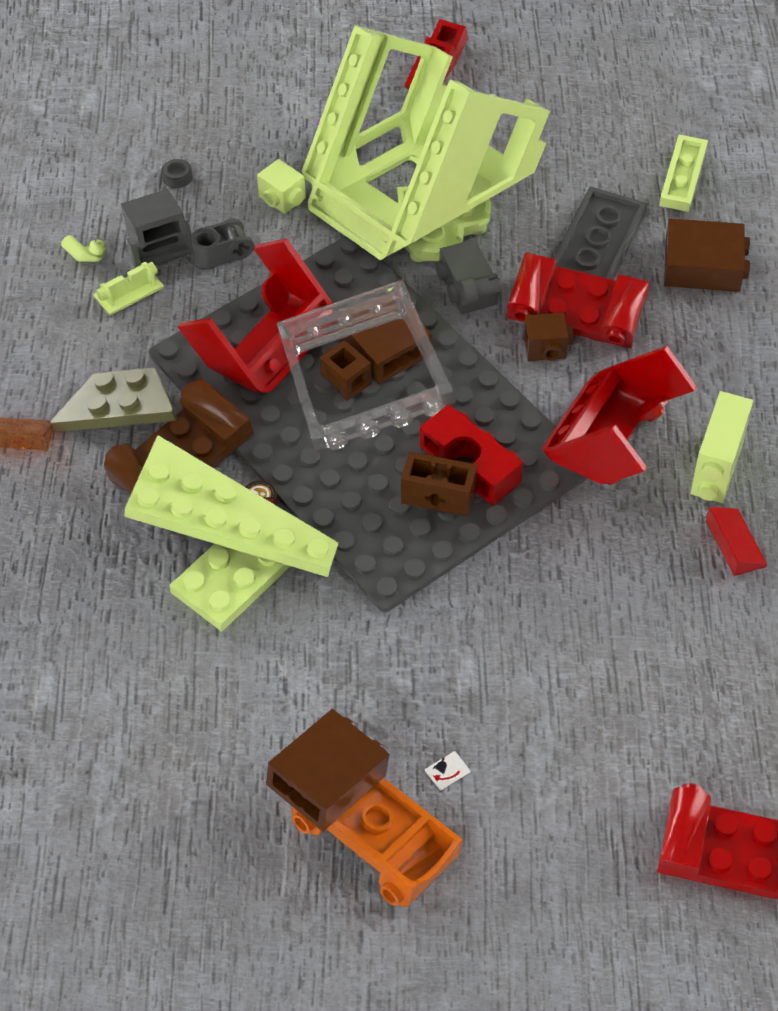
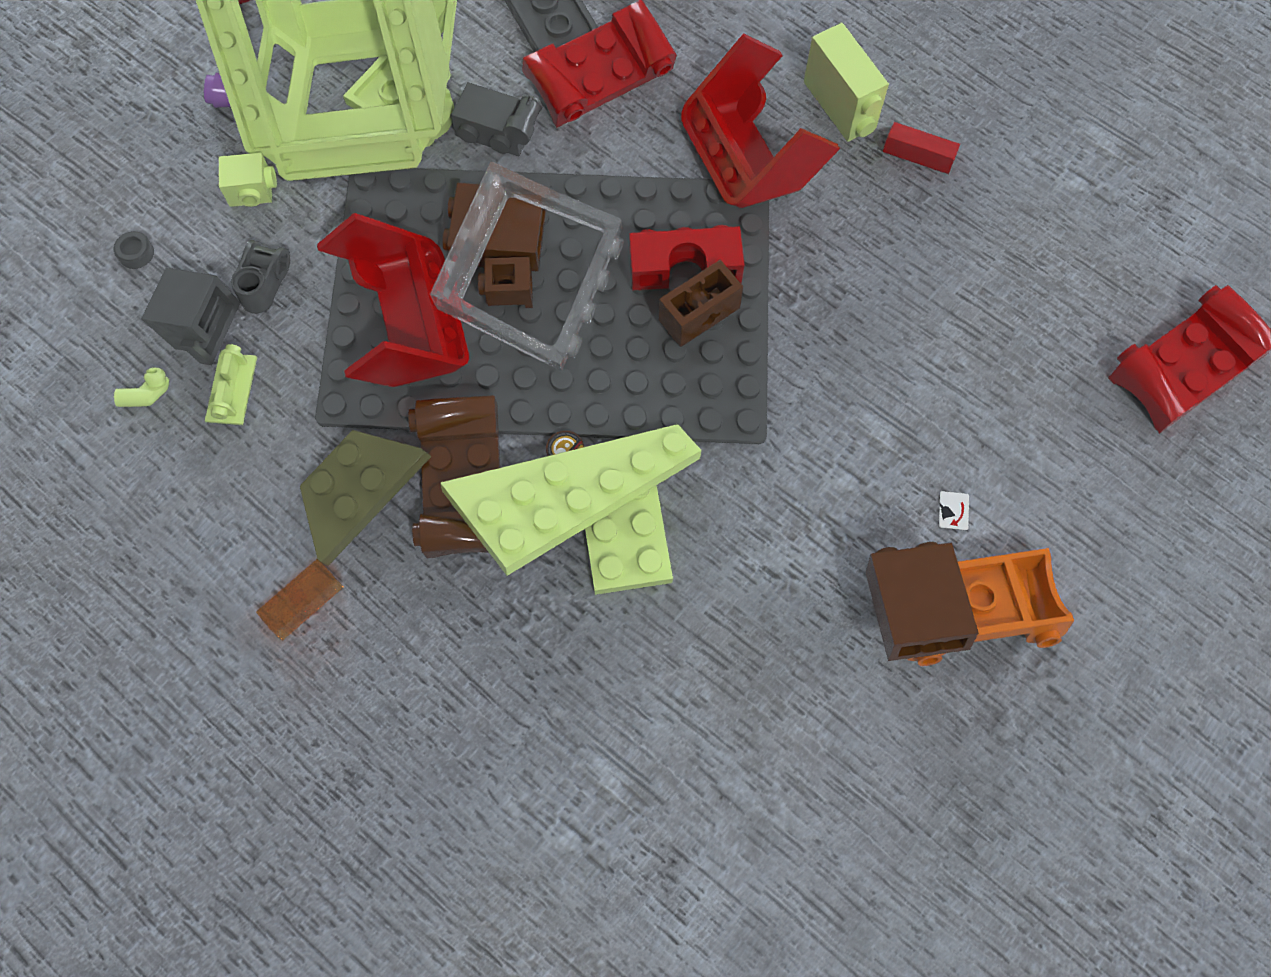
camera: 50 degrees left, 15 degrees up
reddish brown brick [524,313,573,361] -> none

